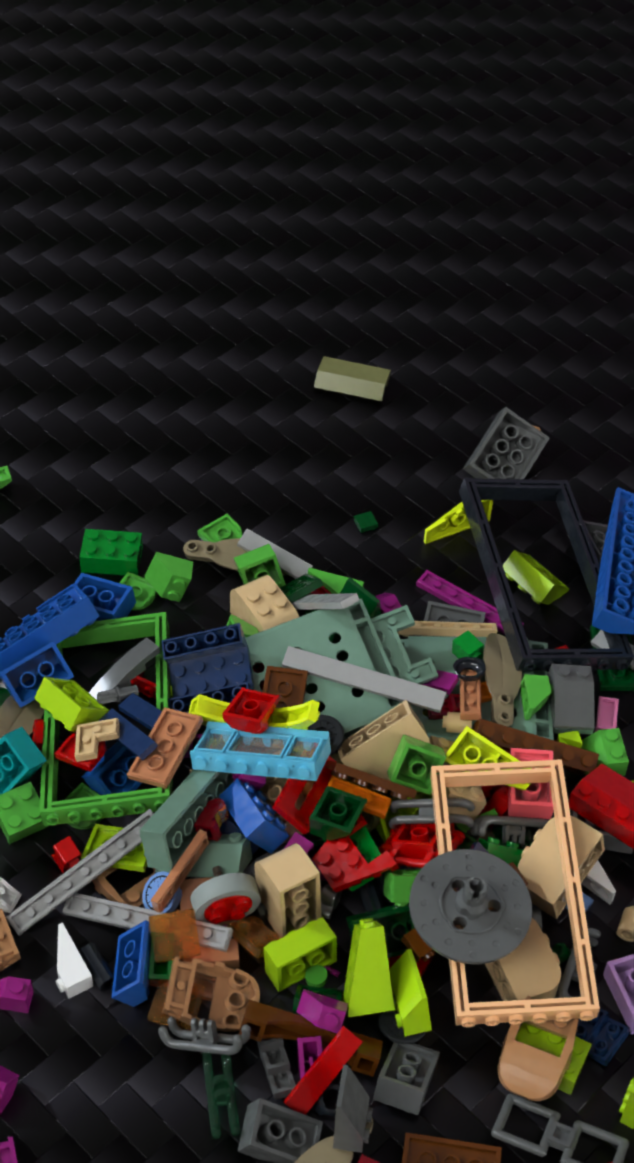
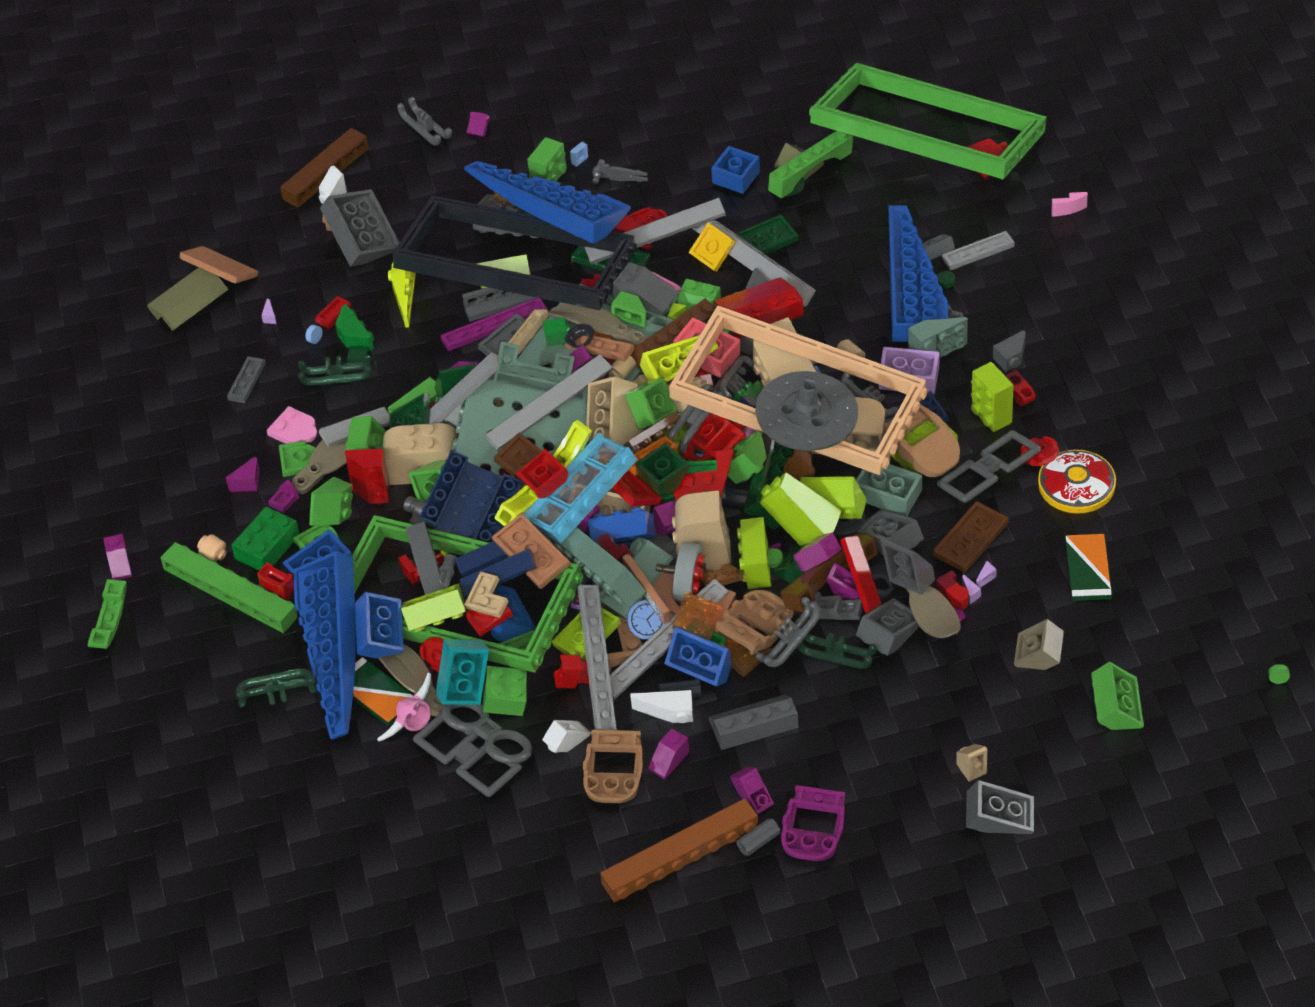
camera: 55 degrees left, 0 degrees up
none -> slope [103,534,132,580]
none -> bright green brick [161,542,298,633]
none -> nougat tile [180,246,258,284]
none -> light nougat head [197,534,227,562]
none -> magenta slope [226,457,260,492]
none -> dark grey tile [227,356,266,403]
none -> red piece [257,563,294,601]
none -> lavender piece [262,299,276,324]
none -> bright pink plate [267,406,317,444]
none -> magenta tile [268,480,300,513]
none -> reddish brown brick [280,128,369,208]
none -> clear green piece [298,354,371,385]
none -> light blue tile [306,325,322,344]
none -> red tile [315,296,352,329]
none -> white slope [319,165,347,204]
none -> green slope [335,304,374,351]
none -> red slope [345,449,390,504]
none -> dark grey fence [462,287,537,321]
none -> dark grey slope [709,695,798,750]
none -> sand green brick [856,464,922,517]

